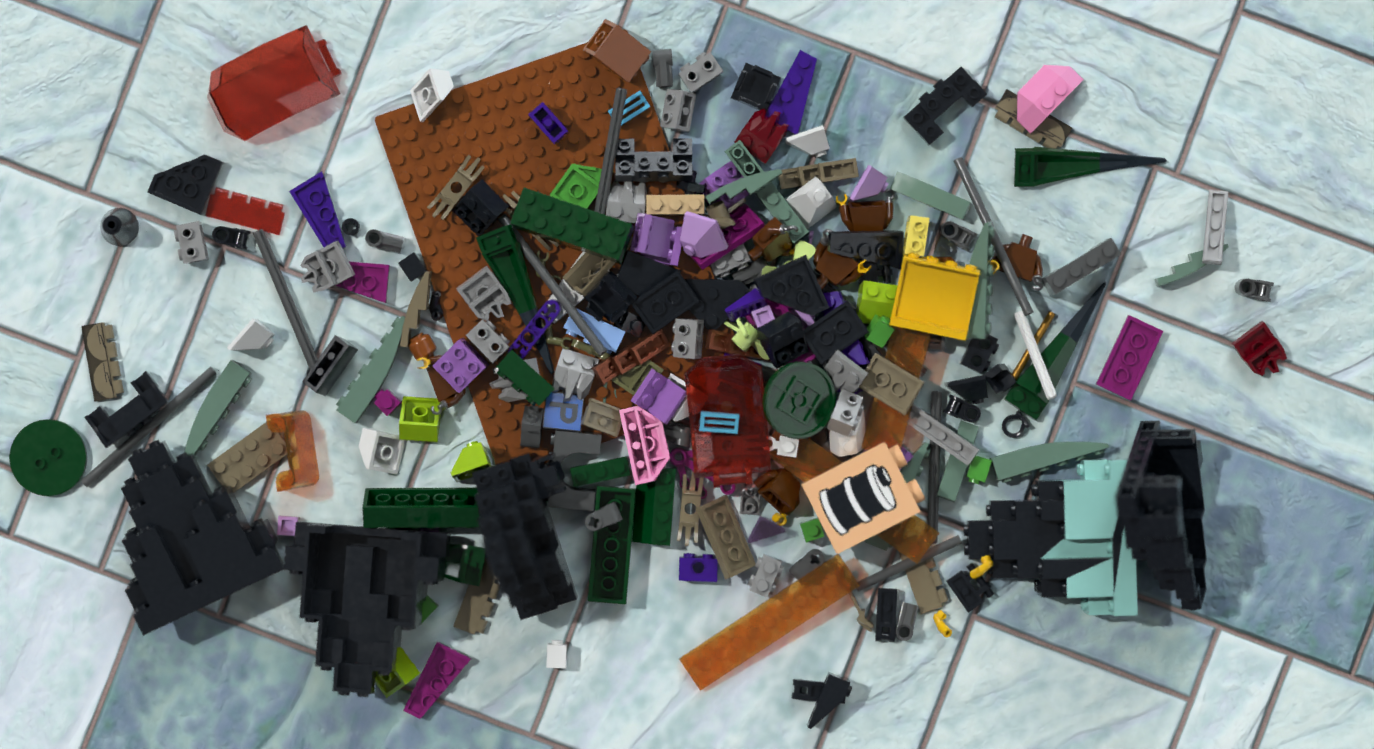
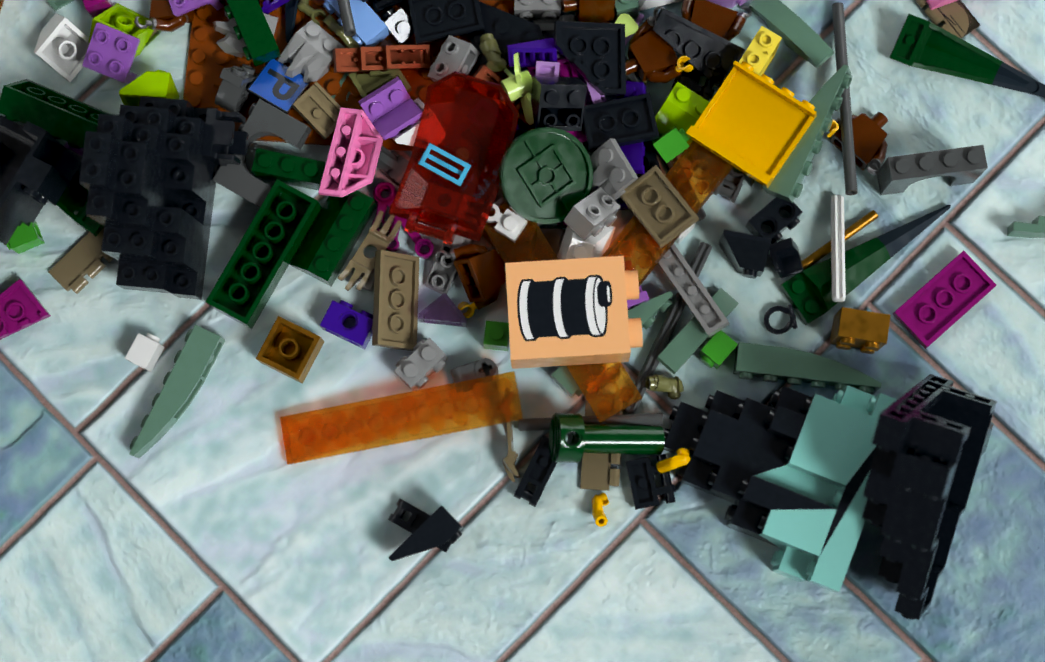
camera: 25 degrees right, 10 degrees down
dark grey piece [585,502,623,531] -> none
dark grey piece [895,602,919,641] -> none
dark grey piece [939,221,977,252] -> none
black piece [943,394,981,422] -> none
none -> medium lavender bracket [82,22,140,83]
none -> sand green slope [129,325,225,458]
none -> pearl gold brick [256,316,324,384]
none -> olive arm [479,33,506,72]
none -> dark green piece [549,413,665,463]
none -> olive arm [645,374,684,399]
none -> pearl gold brick [830,307,891,354]

